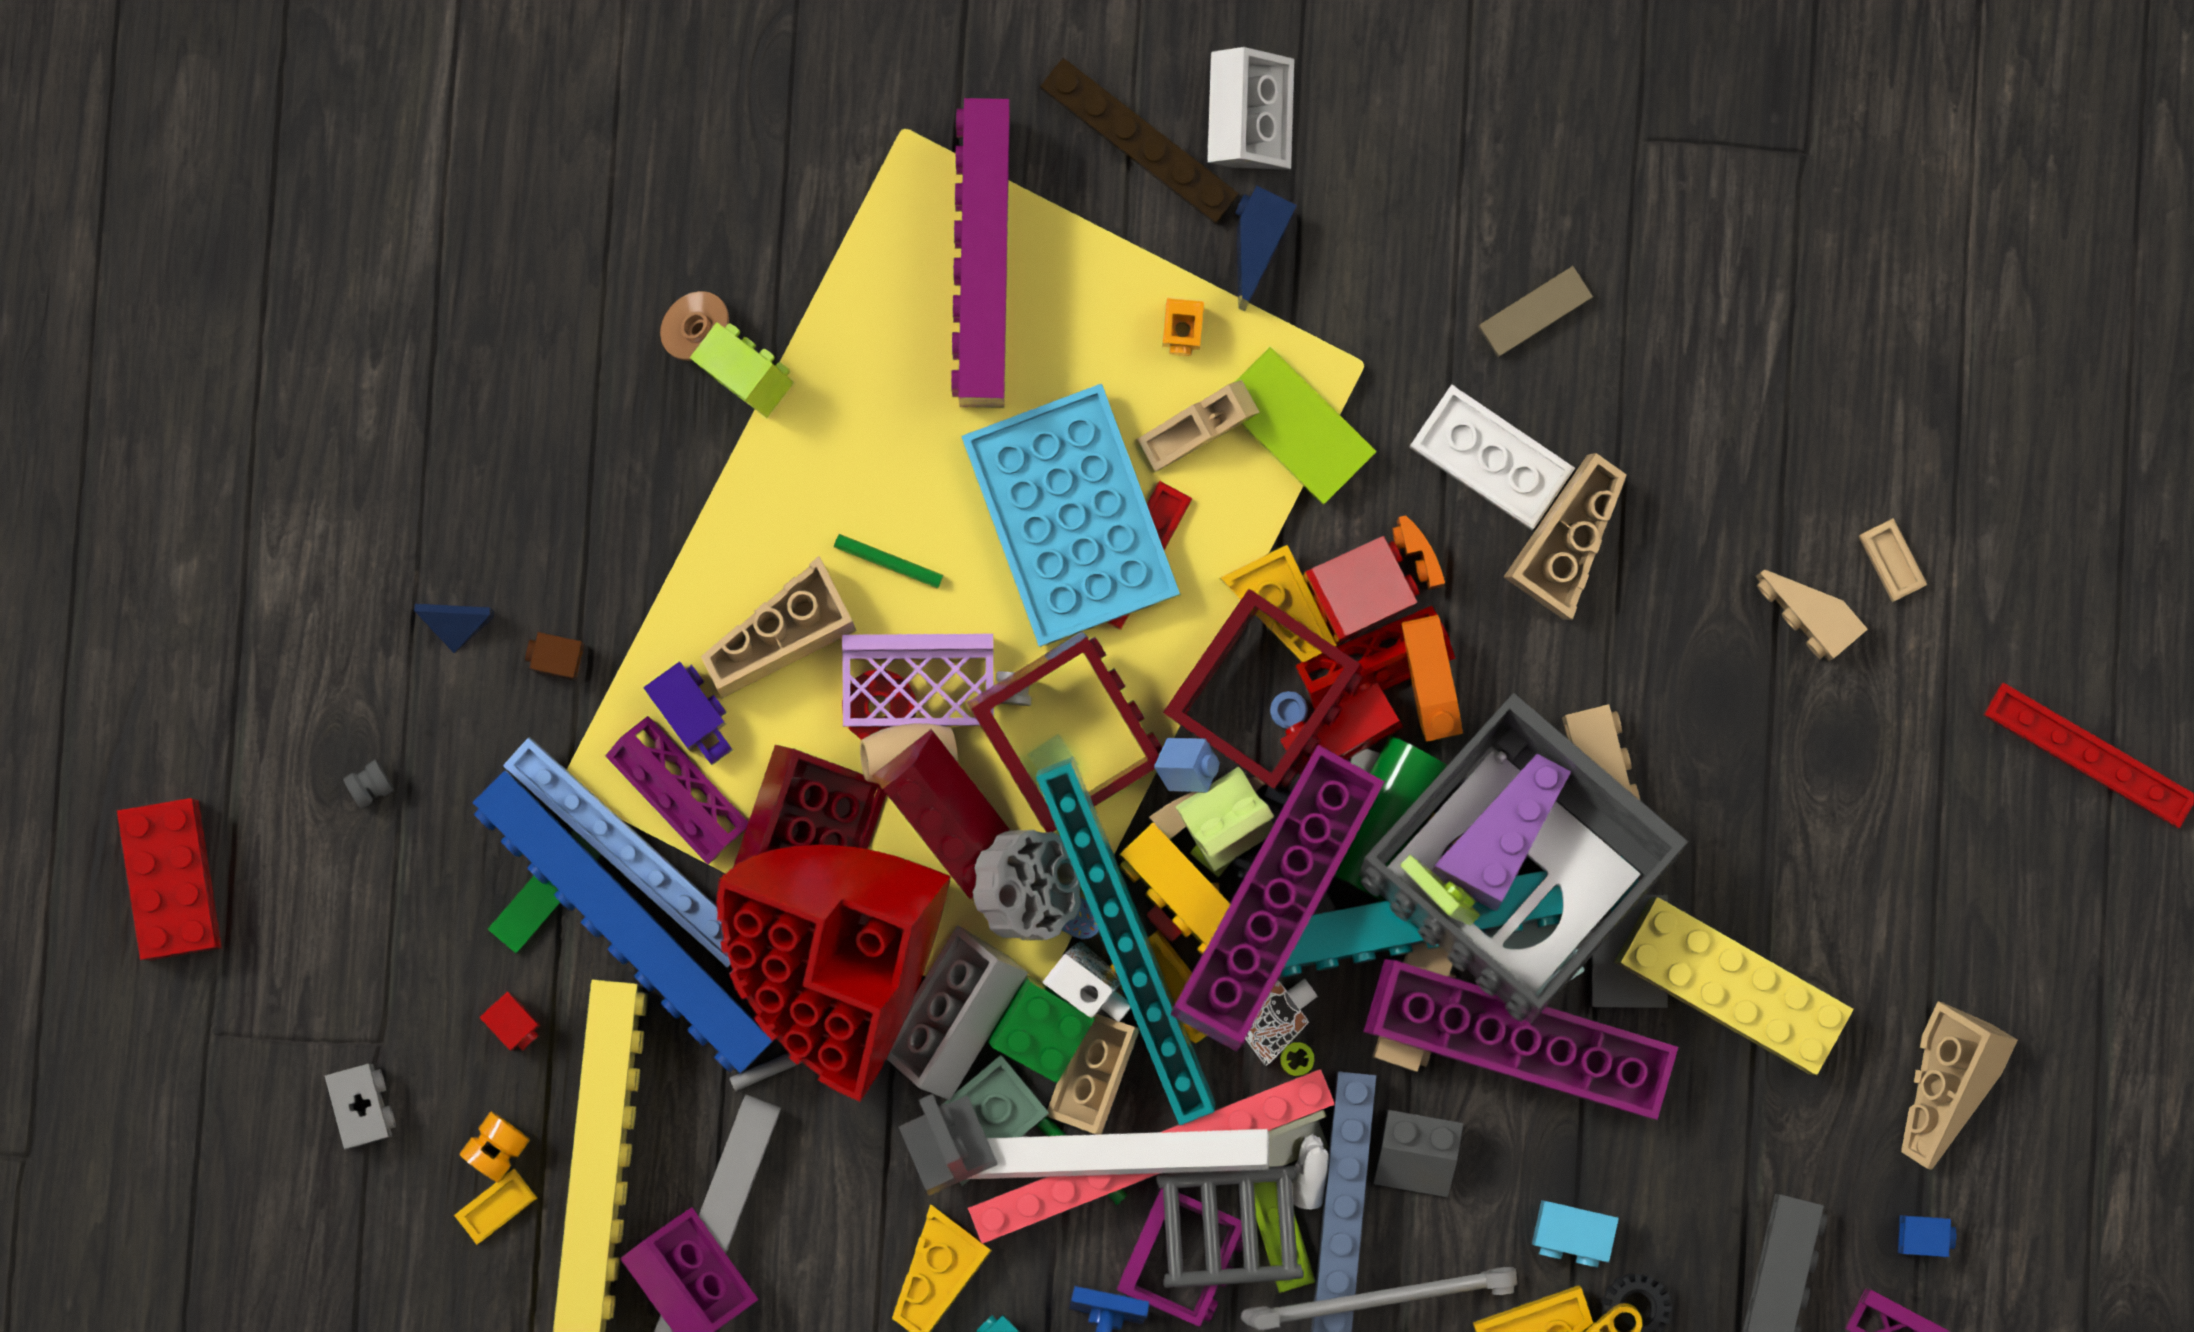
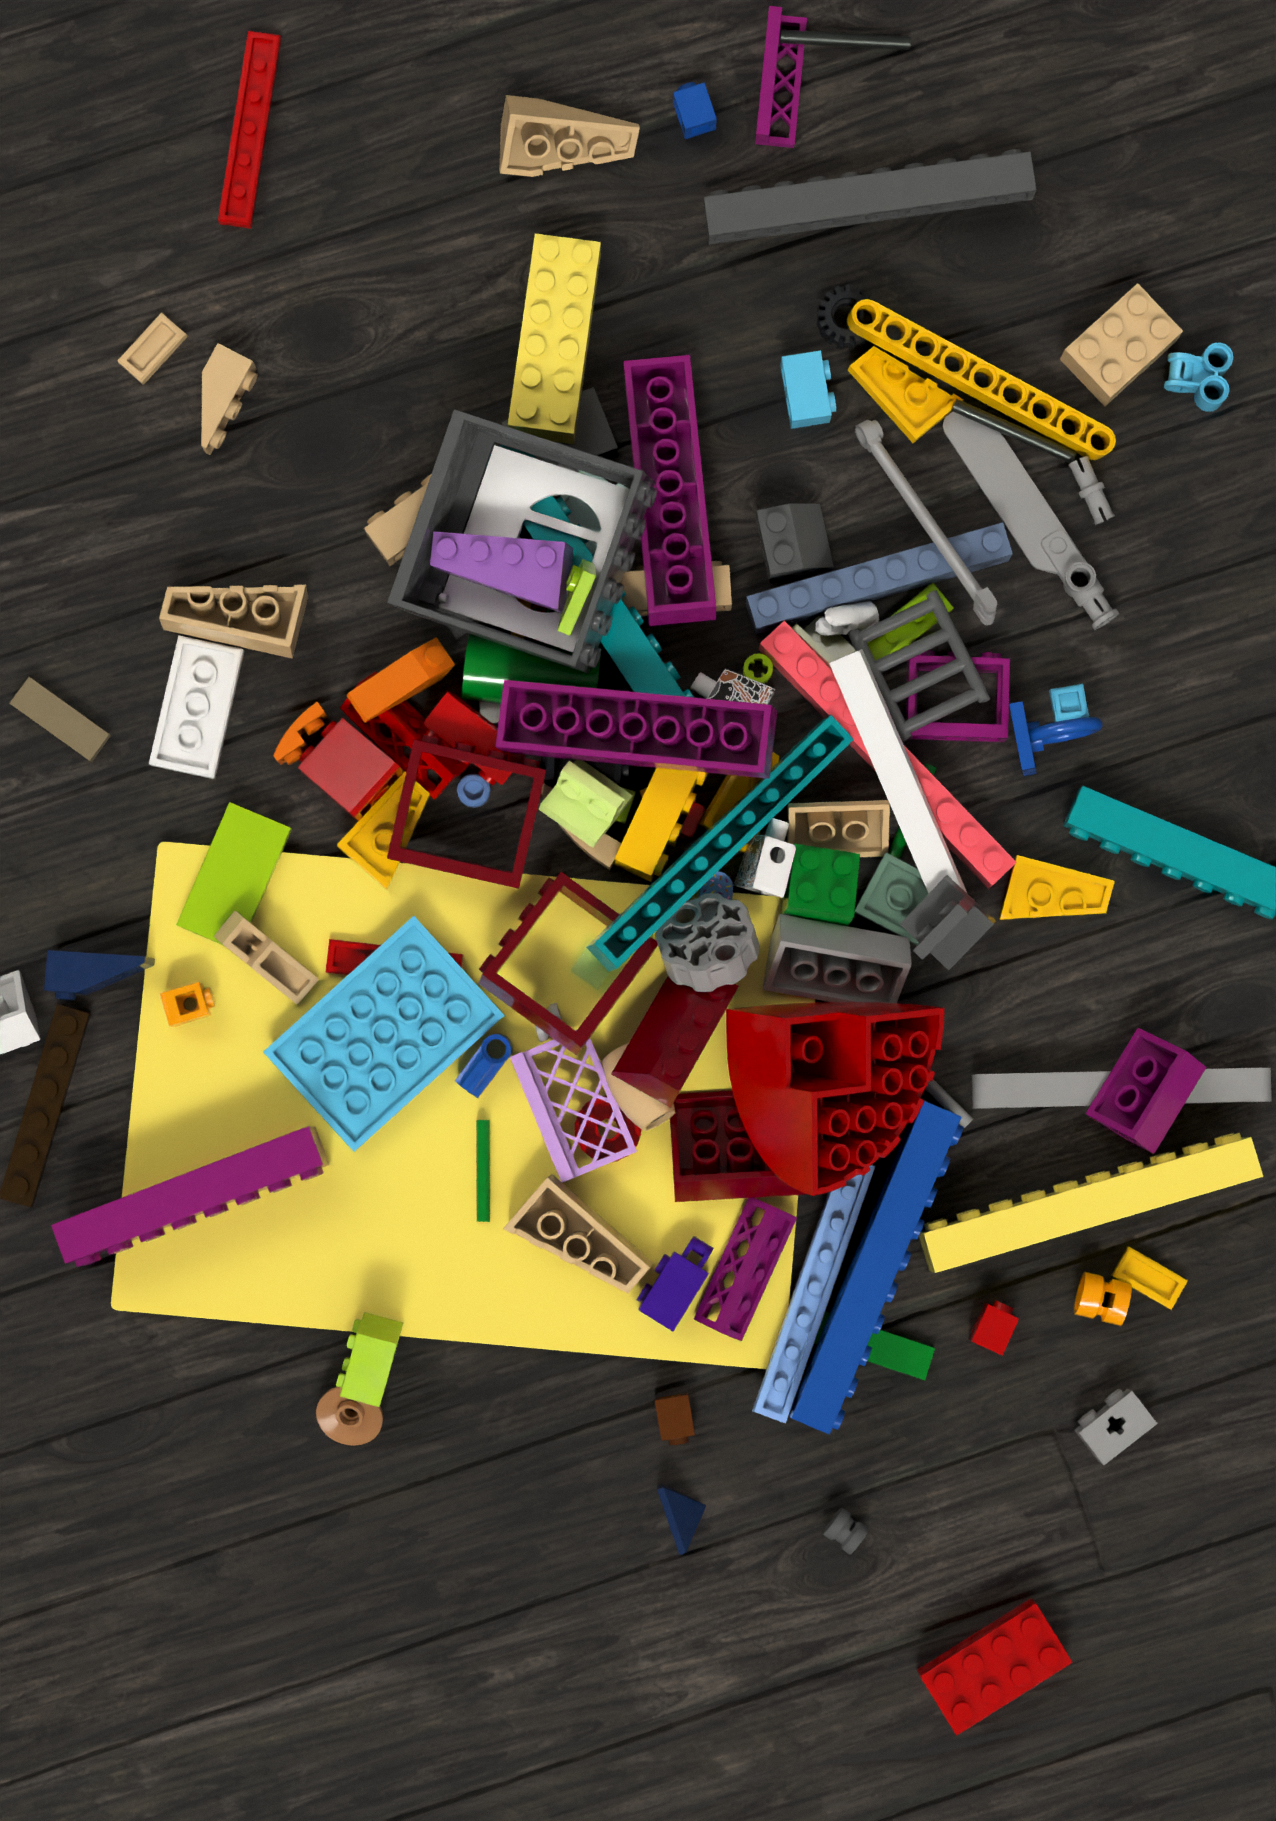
camera: 105 degrees left, 0 degrees up
medium blue brick [1154,738,1220,792] -> none
none -> blue piece [455,1033,513,1098]

